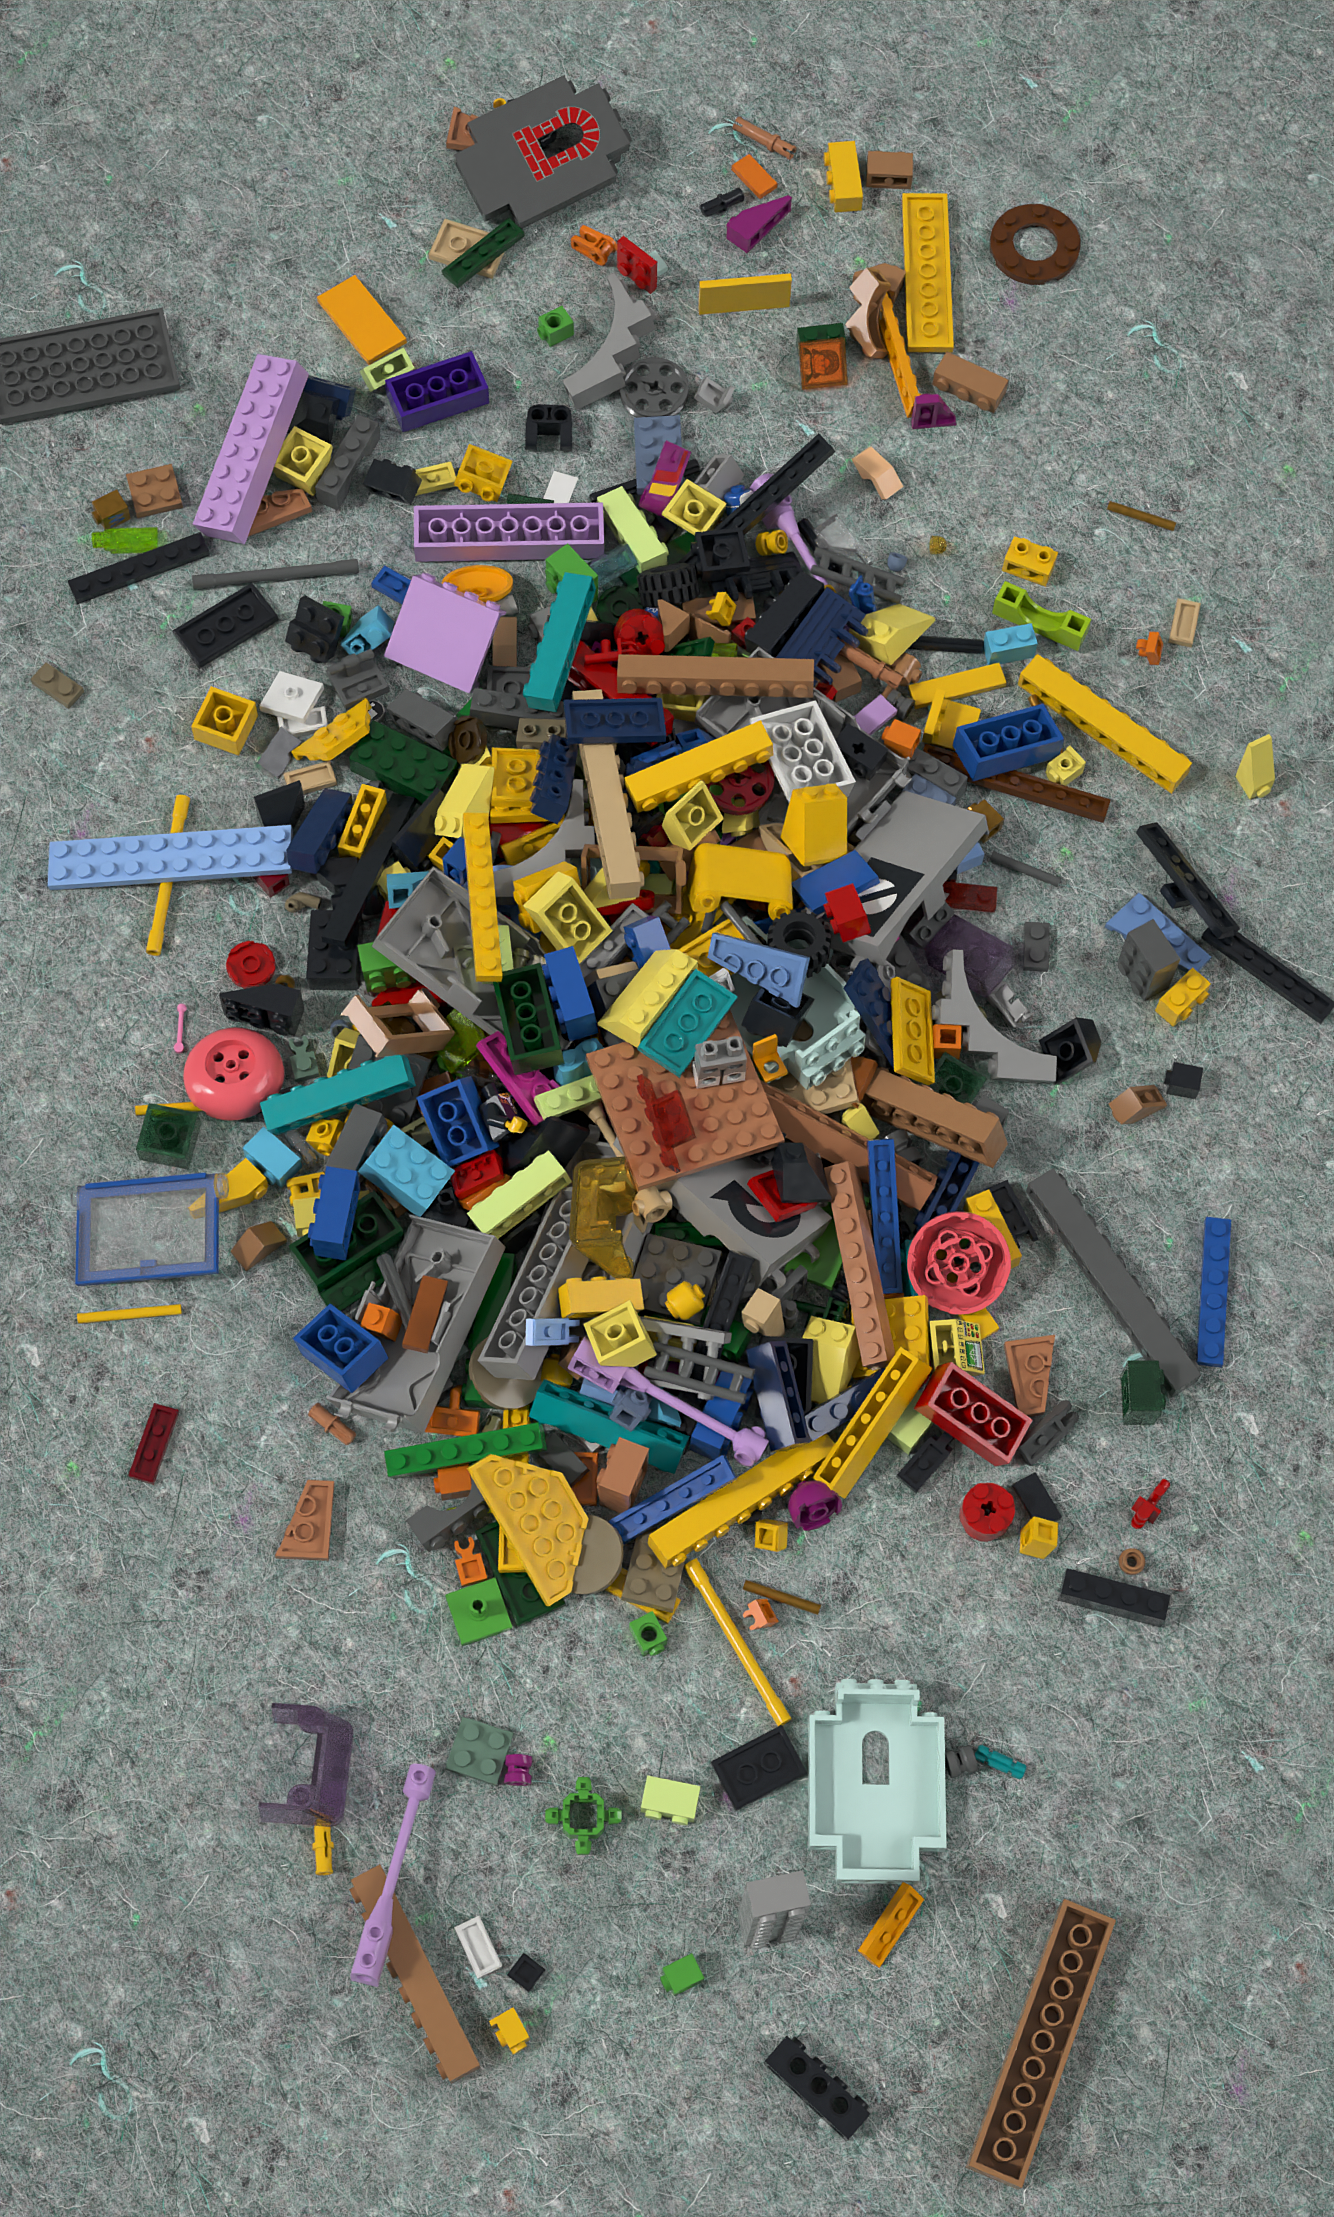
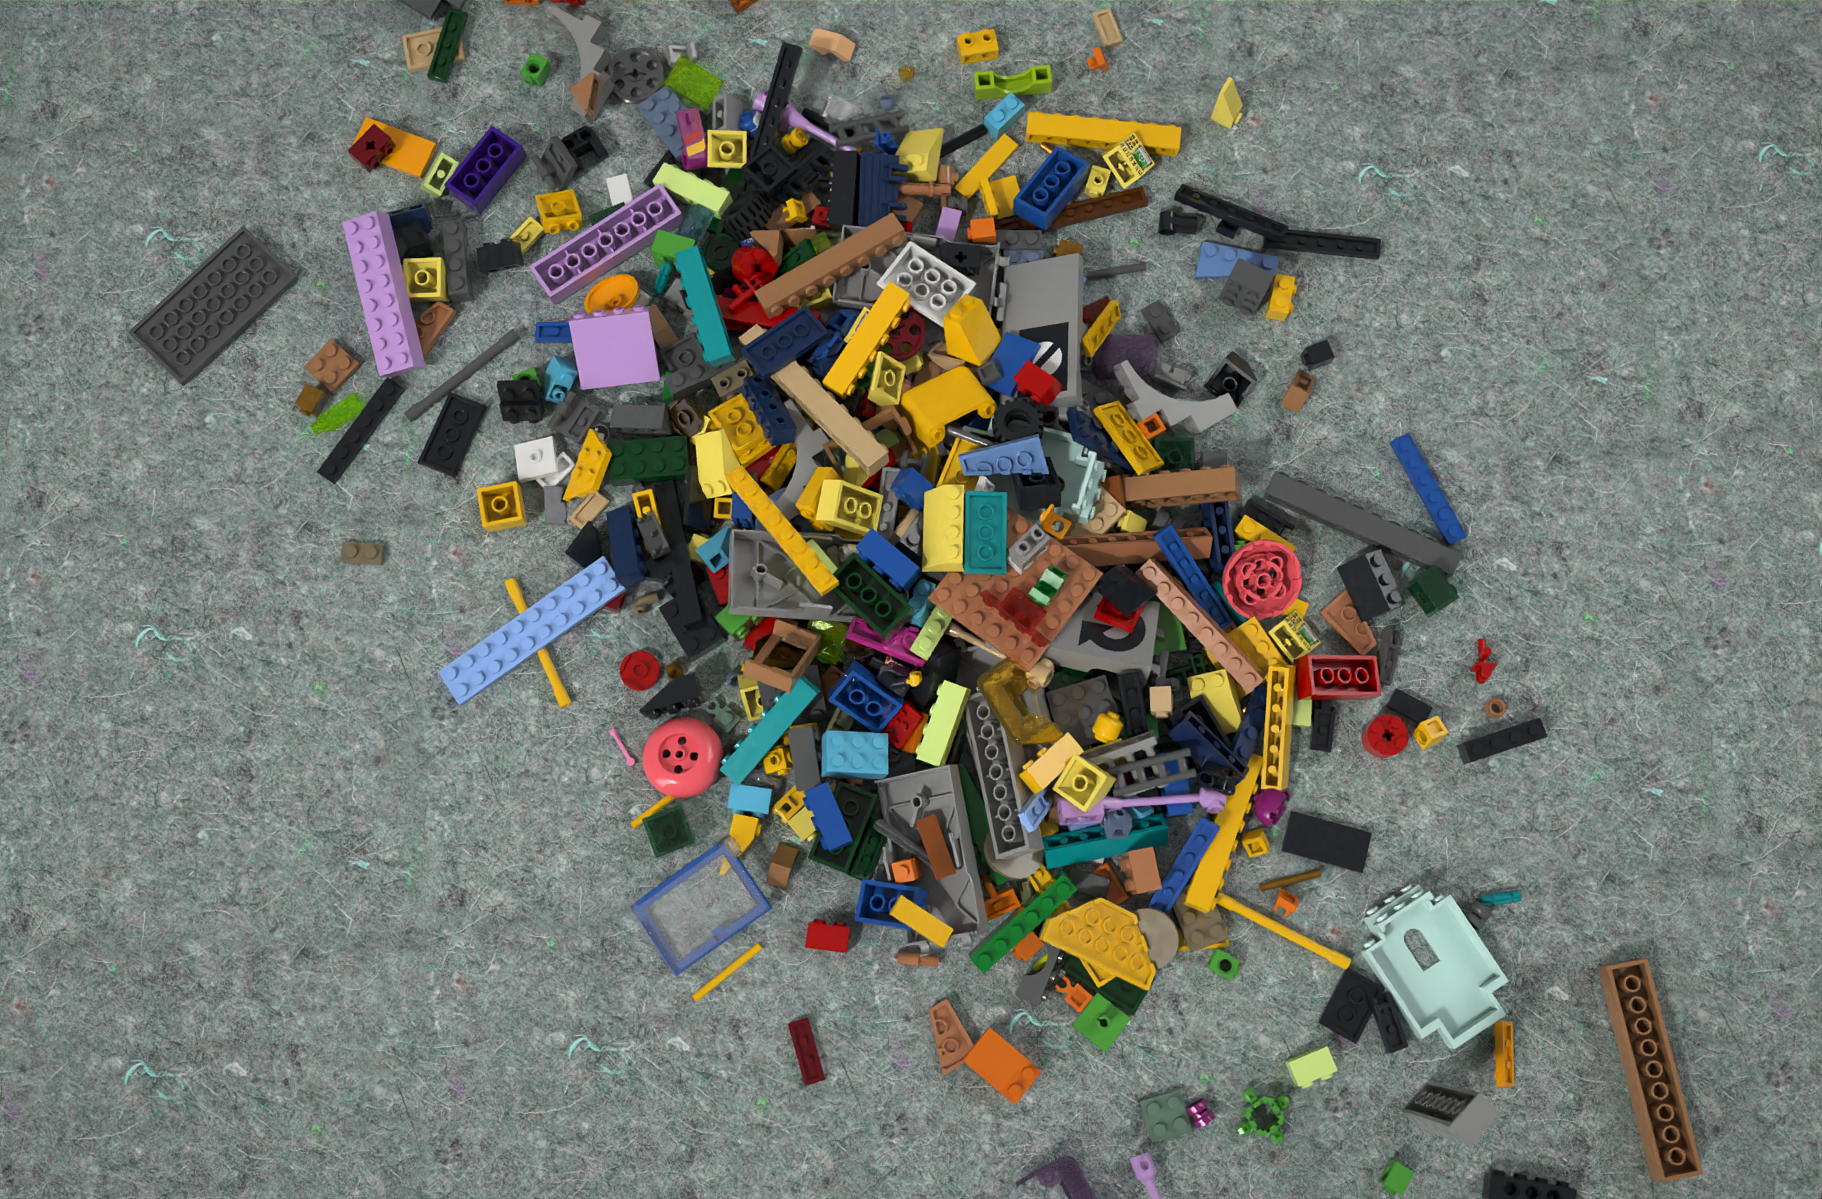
camera: 30 degrees left, 10 degrees up
none -> dark red brick [348,124,396,173]
none -> dark grey plate [531,135,578,191]
none -> medium nougat slope [569,72,601,117]
none -> dark grey hinge [637,510,672,559]
none -> teal axle [653,261,673,294]
none -> clear neon green piece [664,55,724,110]
none -> red brick [805,919,851,953]
none -> yellow tile [889,895,954,948]
none -> orange slope [962,1027,1042,1105]
none -> dark grey tile [976,360,1002,387]
none -> green brick [1029,564,1069,607]
none -> yellow tile [1082,300,1121,357]
none -> light yellow slope [1101,132,1154,189]
none -> black piece [1158,211,1198,236]
none -> black piece [1196,761,1240,795]
none -> black tile [1281,811,1372,873]
none -> black slope [1337,549,1406,623]
none -> black hinge [1369,991,1409,1053]

